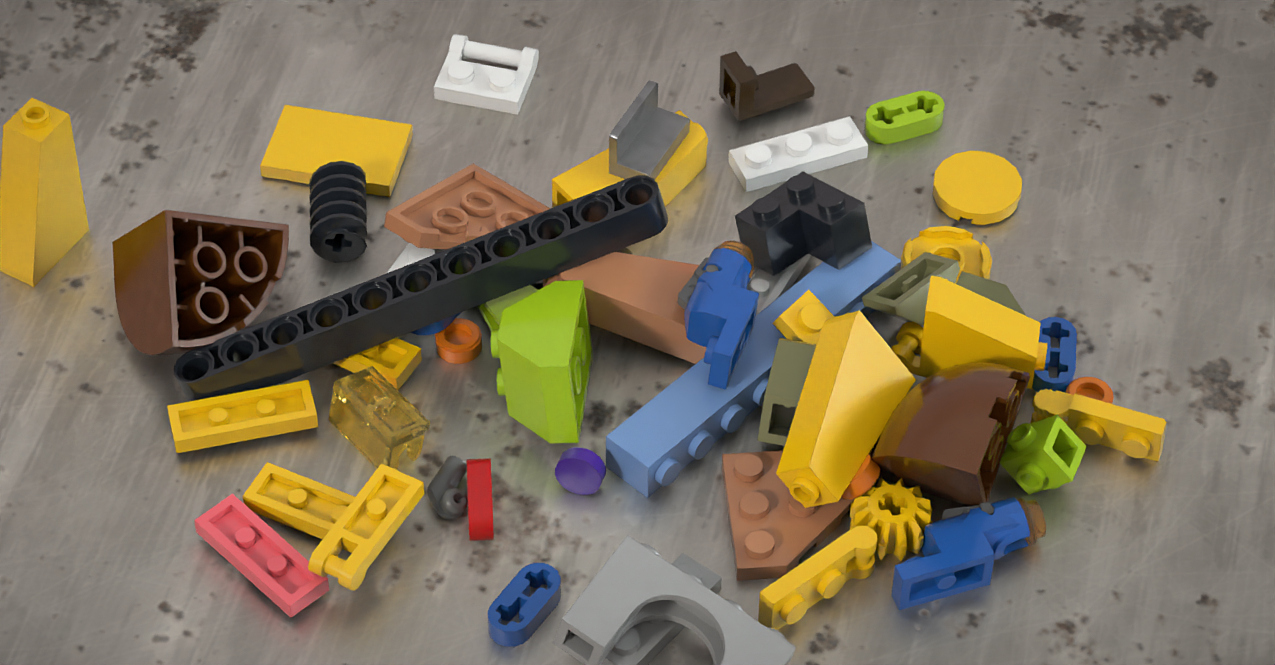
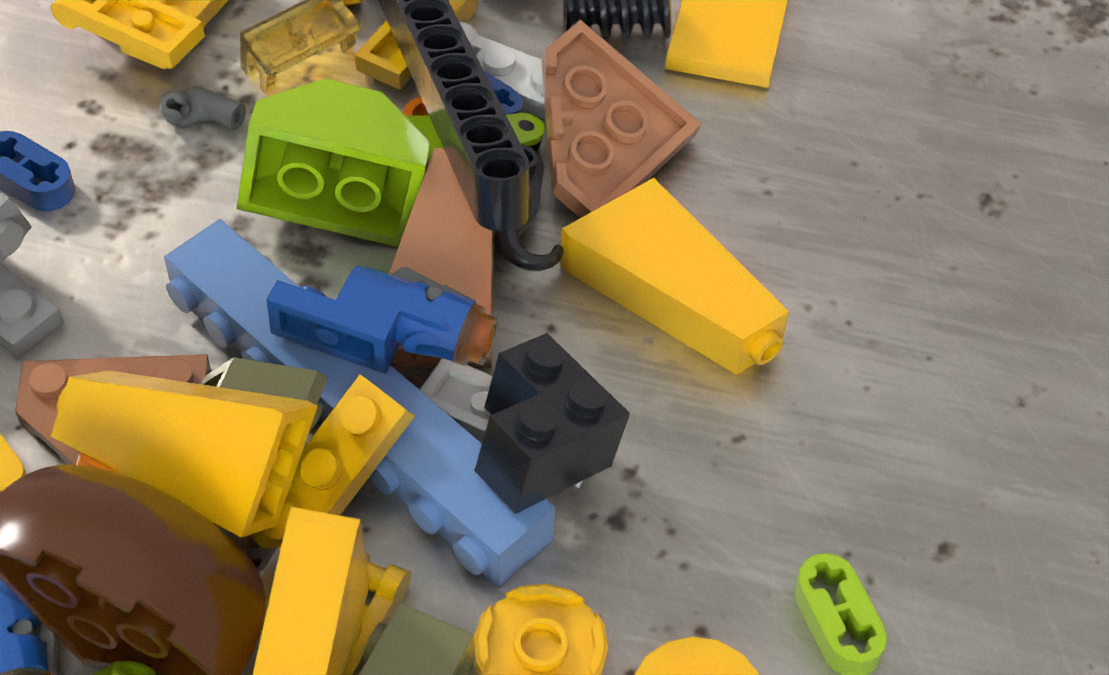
camera: 90 degrees right, 5 degrees up
white plate [434,34,539,115] -> none
red beam [467,458,494,541] -> none
dark purple tile [555,447,606,495] -> none
flat silver panel [609,80,690,180] -> none
dark brown bracket [719,51,815,122] -> none
white plate [728,116,868,192] -> none
olive slope [862,252,960,327] -> none

